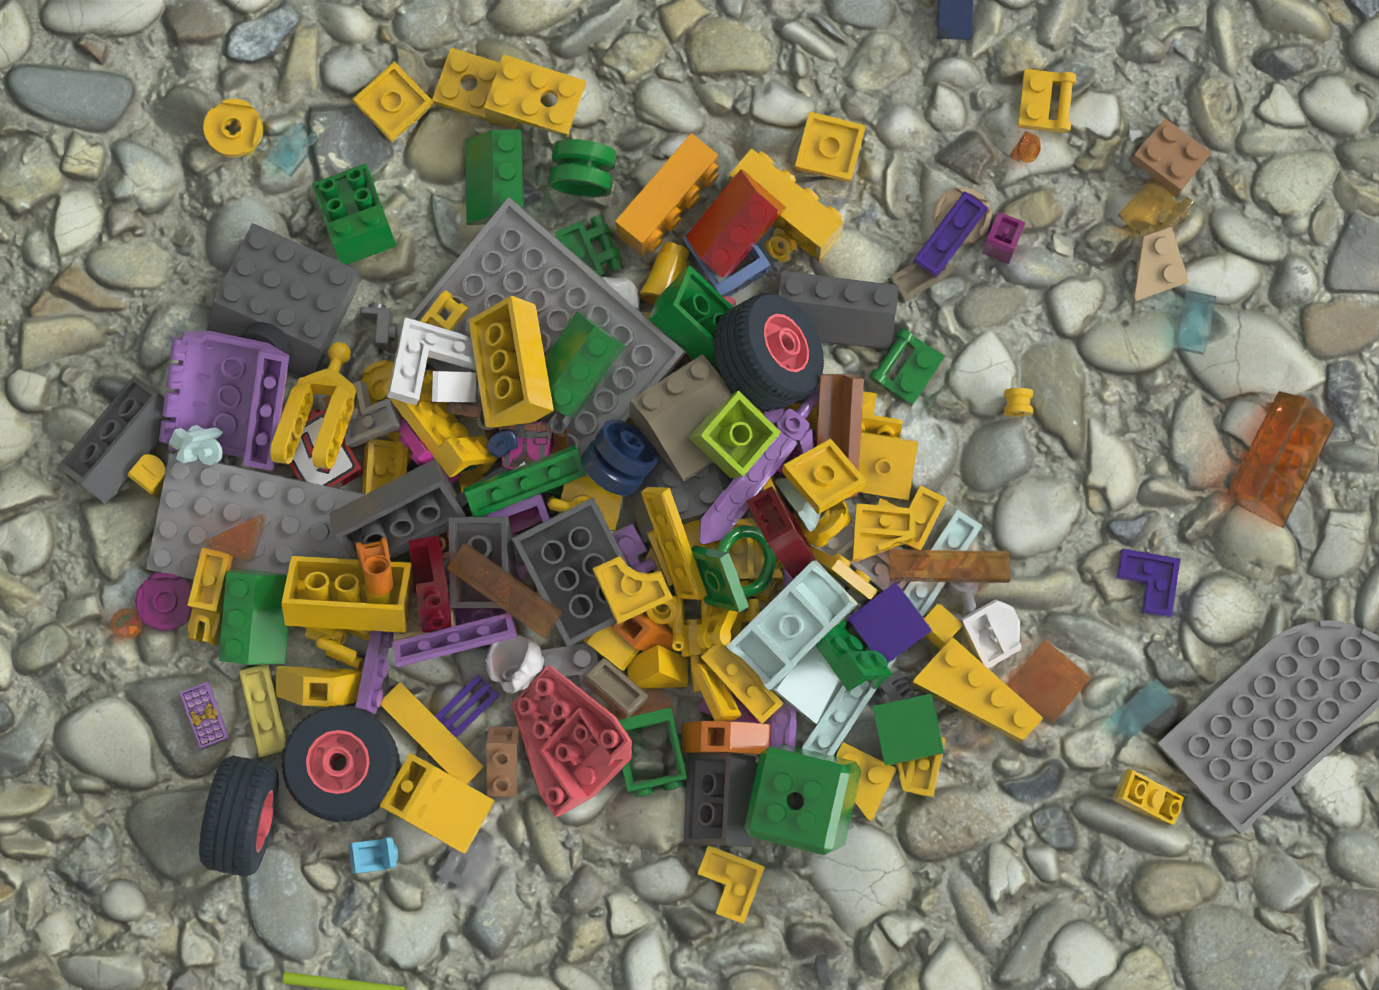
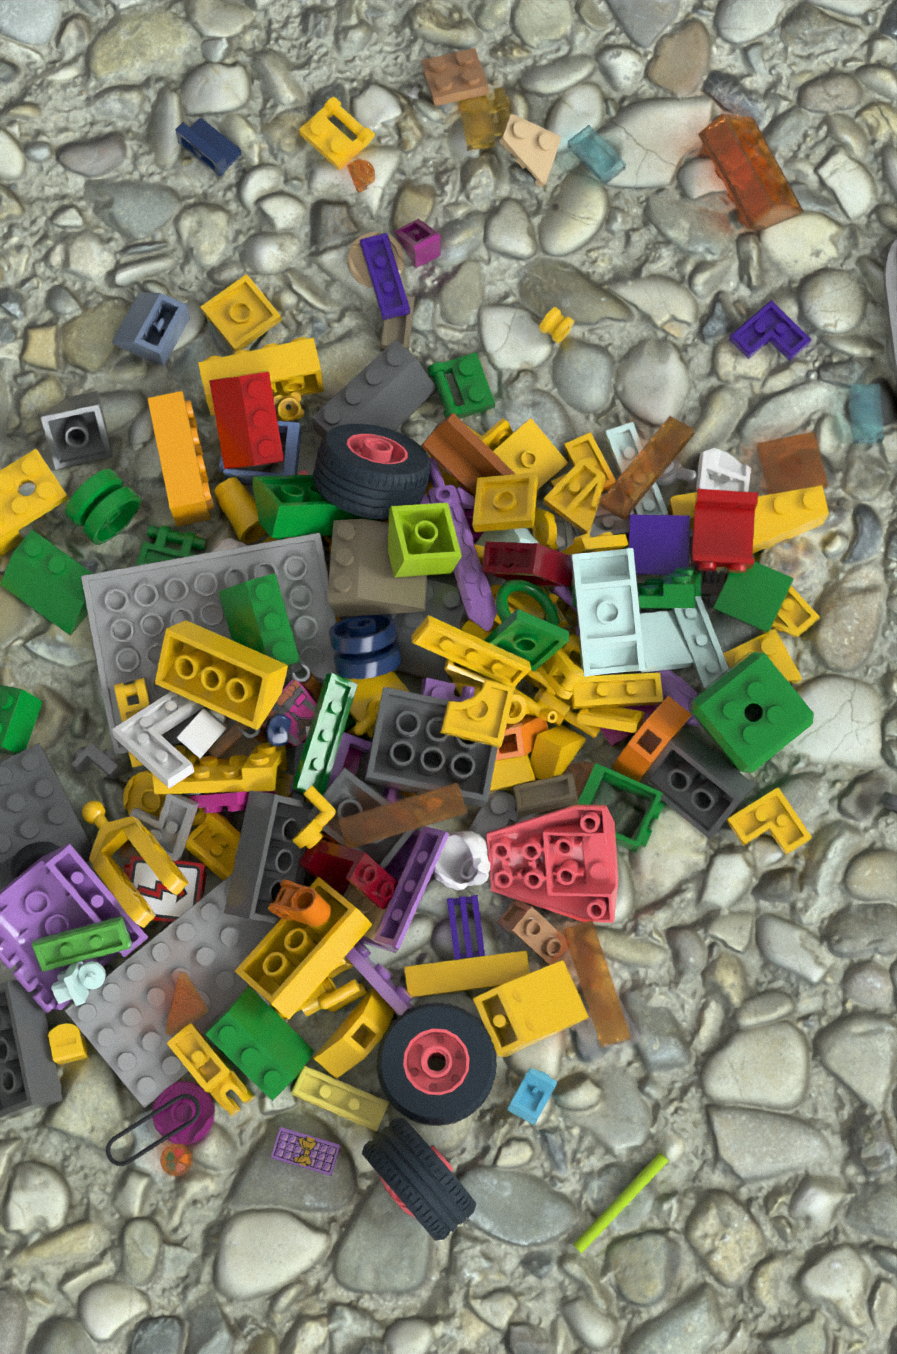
camera: 55 degrees left, 5 degrees down
none -> bright green tile [31,916,132,972]
none -> dark grey slope [40,391,113,470]
none -> black piece [106,1094,201,1166]
none -> sand blue slope [112,293,190,367]
none -> yellow plate [292,786,336,849]
none -> clear orange tile [563,920,631,1049]
none -> red panel [691,488,758,573]

